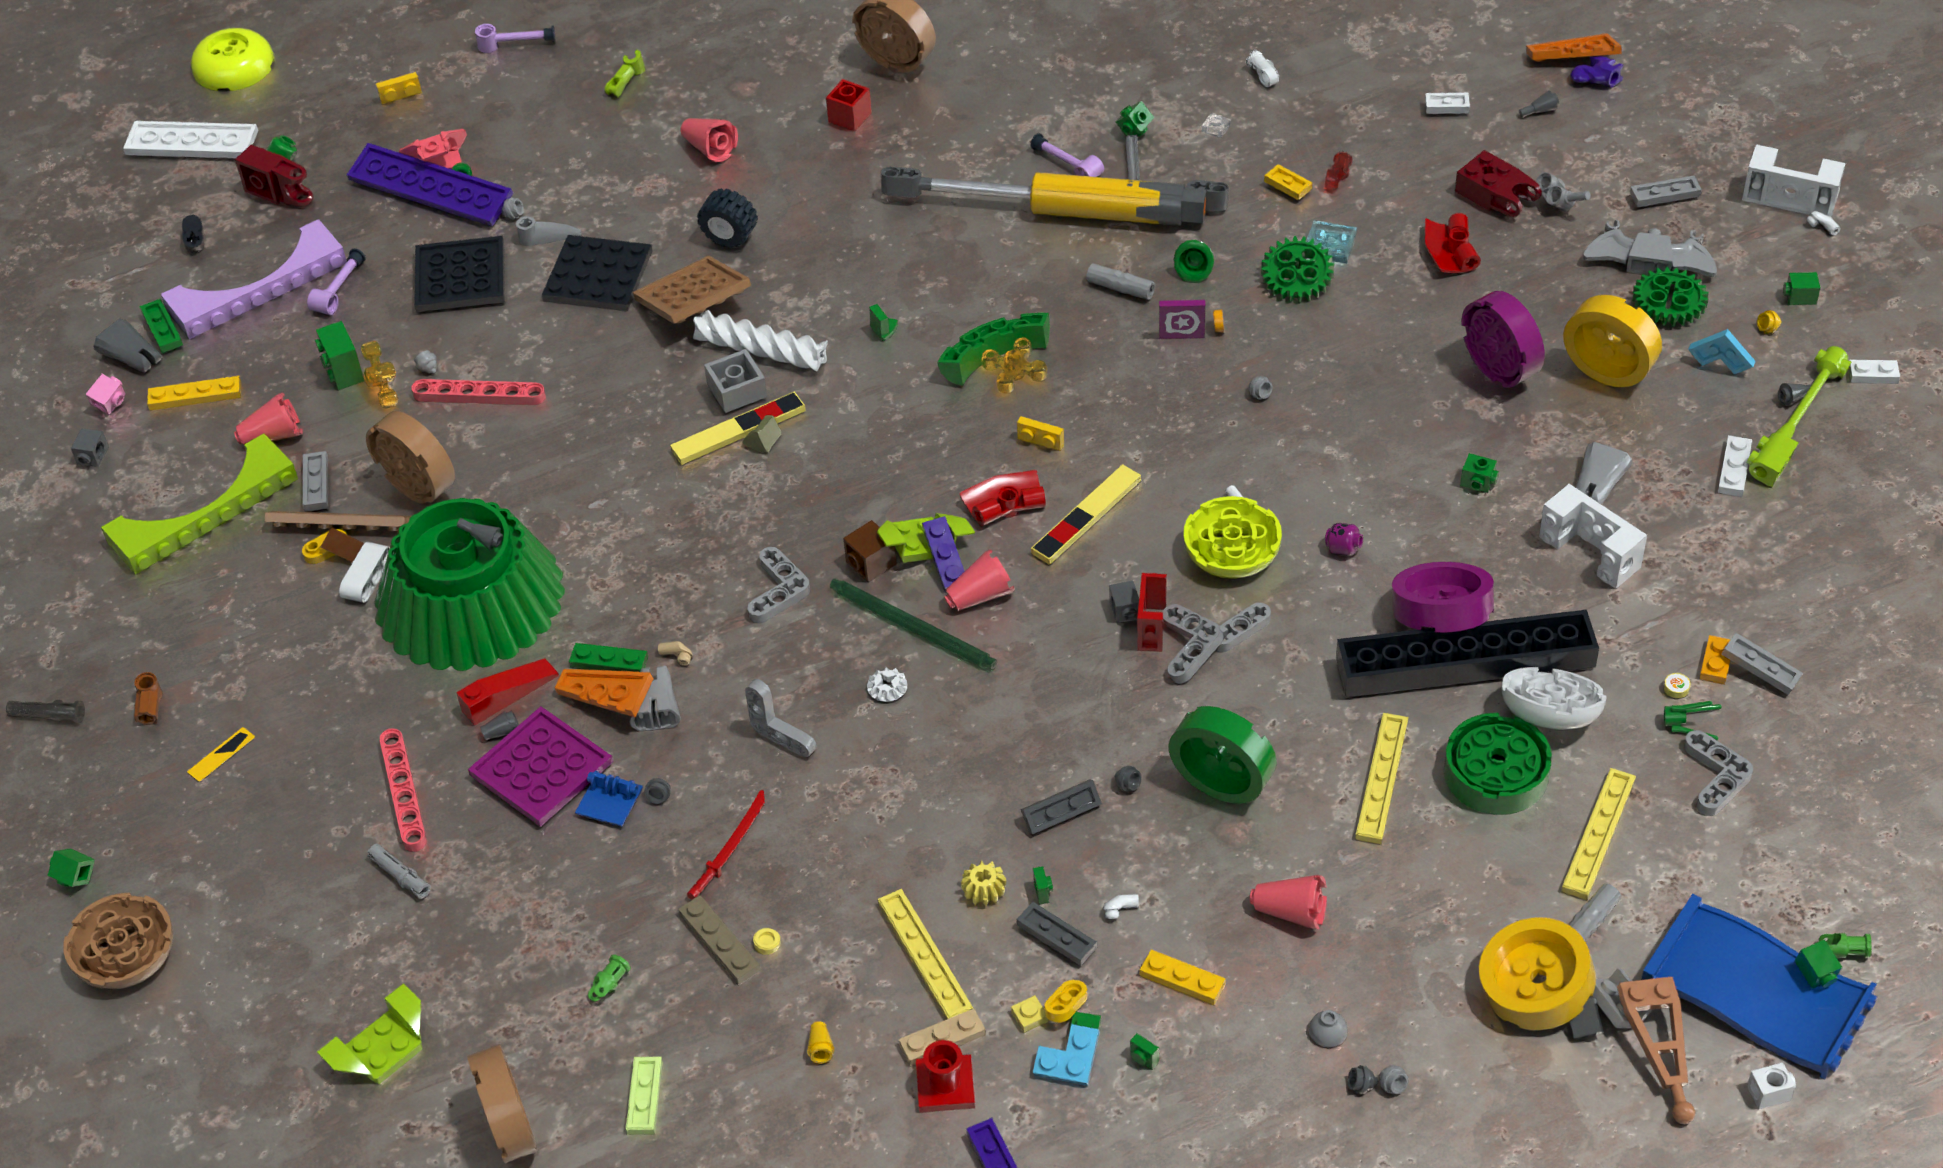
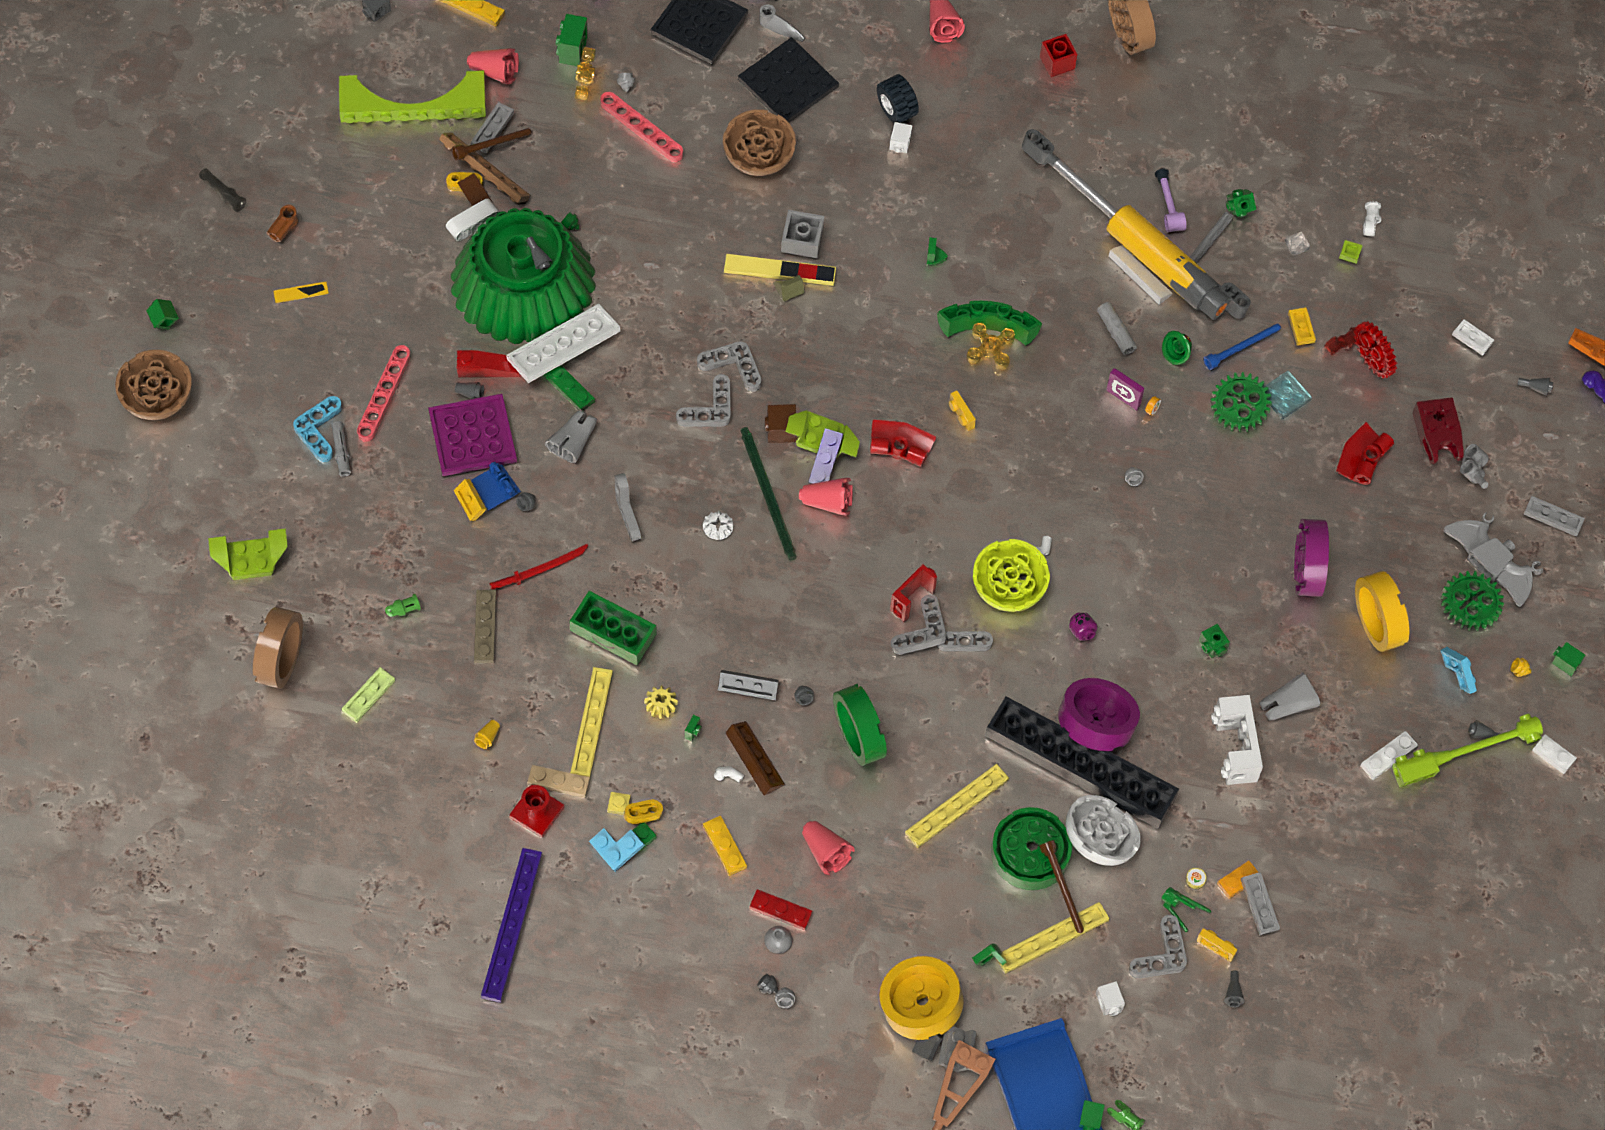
camera: 30 degrees right, 15 degrees up
medium nougat brick [366,411,455,504] -> none
orange wing [554,669,653,718] -> none
medium nougat plate [633,255,751,324] -> none
tan arm [658,641,693,666] -> none
white piece [693,309,827,371] -> none
light yellow tile [753,928,780,955] -> none
dark grey plate [1016,902,1097,966] -> none
light yellow tile [1031,464,1141,565] -> none
dark grey brick [1109,581,1139,623] -> none
green plate [1130,1033,1159,1070] -> none
light grey axle [1569,884,1621,942] -> none
none -> medium azure beam [293,396,342,462]
none -> reddish brown piece [452,128,532,161]
none -> yellow plate [454,479,487,521]
none -> white plate [507,304,620,383]
none -> green brick [569,591,657,665]
none -> light grey beam [697,342,761,392]
none -> medium nougat brick [723,110,796,176]
none -> reddish brown slope [726,721,785,795]
none -> red plate [749,889,813,931]
none -> white brick [889,122,912,153]
none -> green tile [972,943,1007,966]
none -> reddish brown piece [1039,840,1084,933]
none -> white brick [1095,981,1125,1016]
none -> white slope [1109,245,1173,305]
none -> yellow plate [1197,928,1238,962]
none -> blue piece [1203,324,1281,370]
none -> dark grey cone [1224,970,1245,1008]
none -> lime plate [1339,240,1362,264]
none -> red gear [1353,321,1397,379]

